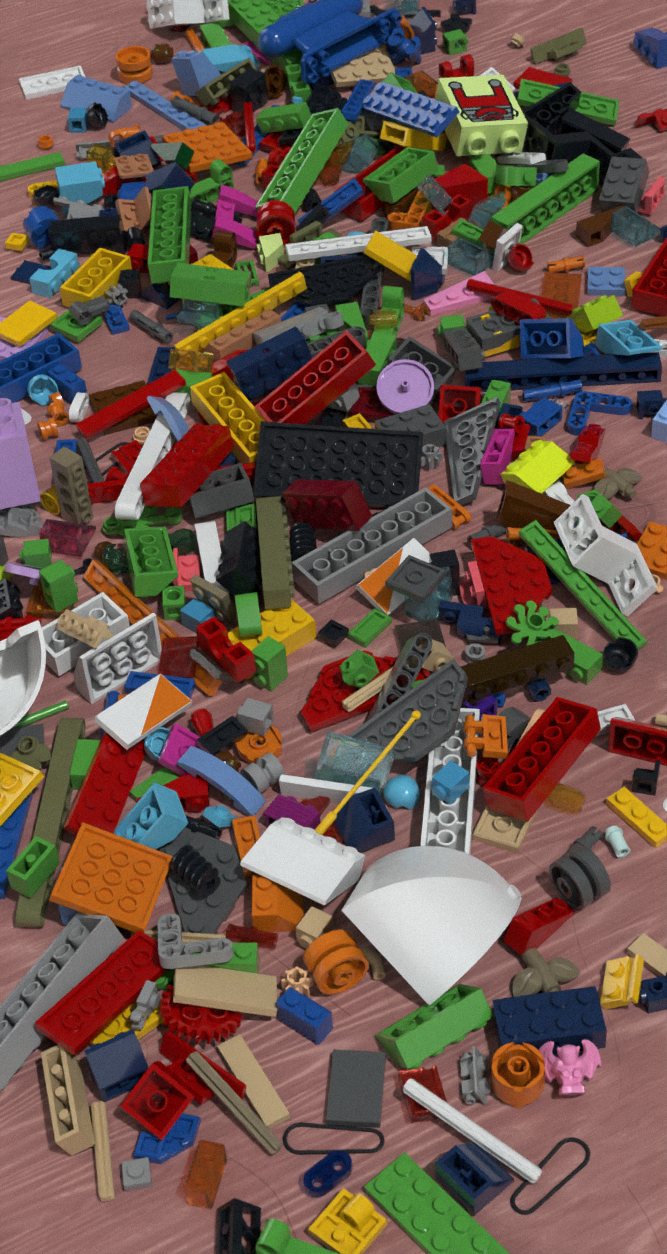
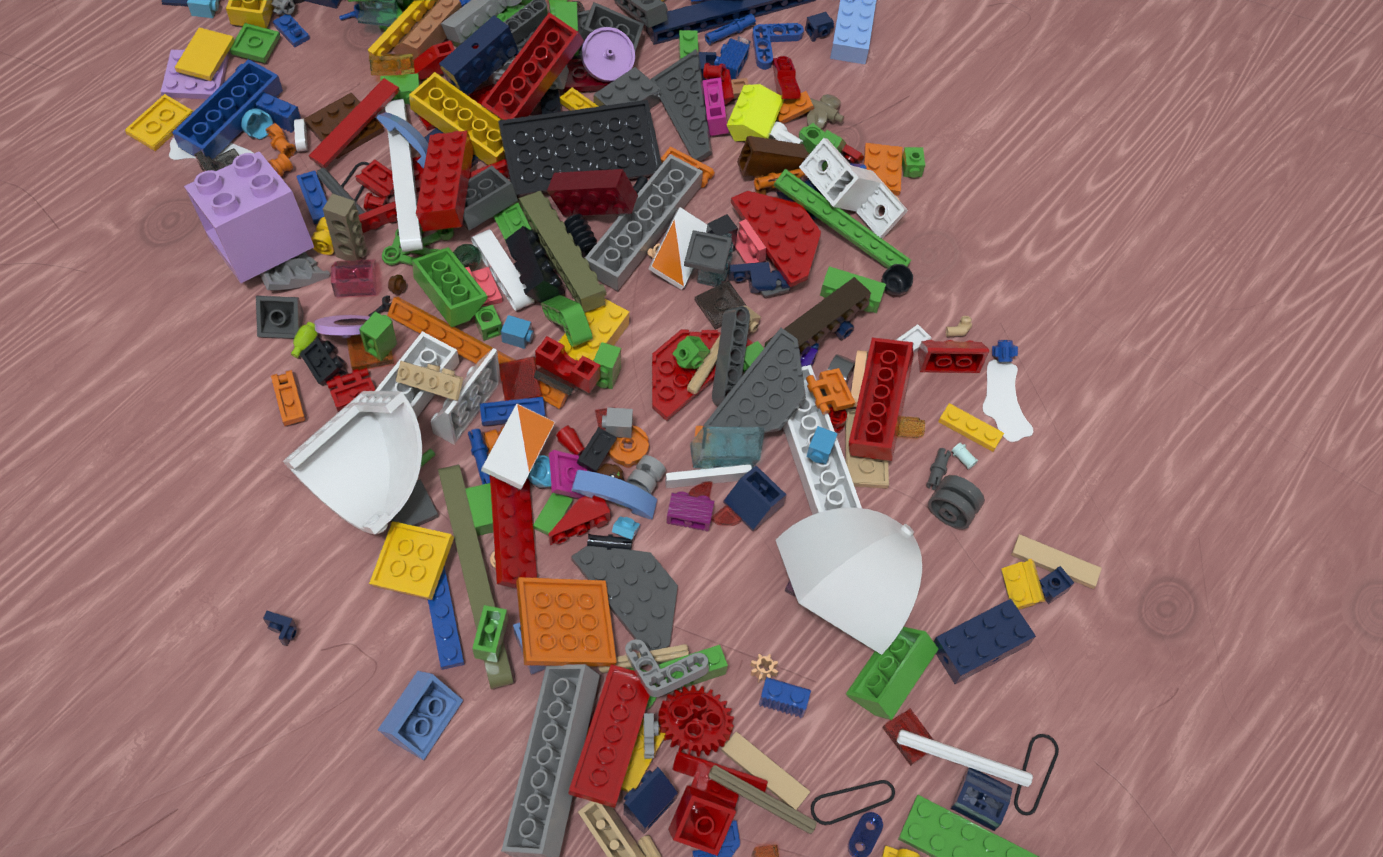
camera: 30 degrees left, 15 degrees up
olive plate [10,736,51,771] -> none
bright green brick [20,539,52,568] -> none
dark grey piece [69,296,109,325] -> none
clear green hair [102,544,129,575] -> none
medium azure slope [113,782,188,850] -> none
dark grey pin [129,310,173,343] -> none
light nougat plate [133,427,150,445] -> none
dark blue plate [147,347,177,384] -> none
black piece [170,845,221,897] -> none
tan tile [173,965,277,1017] -> none
dark tan plate [190,574,237,624] -> none
clear red pin [226,923,278,949] -> none
orange plate [232,815,260,878] -> none
white slope [240,817,365,905] -> none
orange slope [252,875,304,933] -> none
tan brick [296,906,334,949] -> none
orange wheel [303,929,369,995] -> none
yellow piece [315,710,421,835] -> none
black plate [318,619,349,647] -> none
dark grey tile [326,1049,386,1128] -> none
bright green tile [348,608,392,648] -> none
tan arm [360,947,386,980] -> none
medium azure hair [383,775,422,810] -> none
light grey gear [421,444,442,469] -> none
red slope [438,385,482,424] -> none
light grey hinge [460,1046,490,1106] -> none
light grey bush [465,643,485,664] -> none
dark grey pin [467,524,508,548] -> none
orange brick [491,1042,545,1109] -> none
red slope [504,897,575,955] -> none
bright green animal [506,601,559,646] -> none
dark tan plant [512,948,580,997] -> none
bright pink animal [538,1039,601,1096] -> none
tan brick [545,608,578,639] -> none
black panel [632,759,661,796] -> none

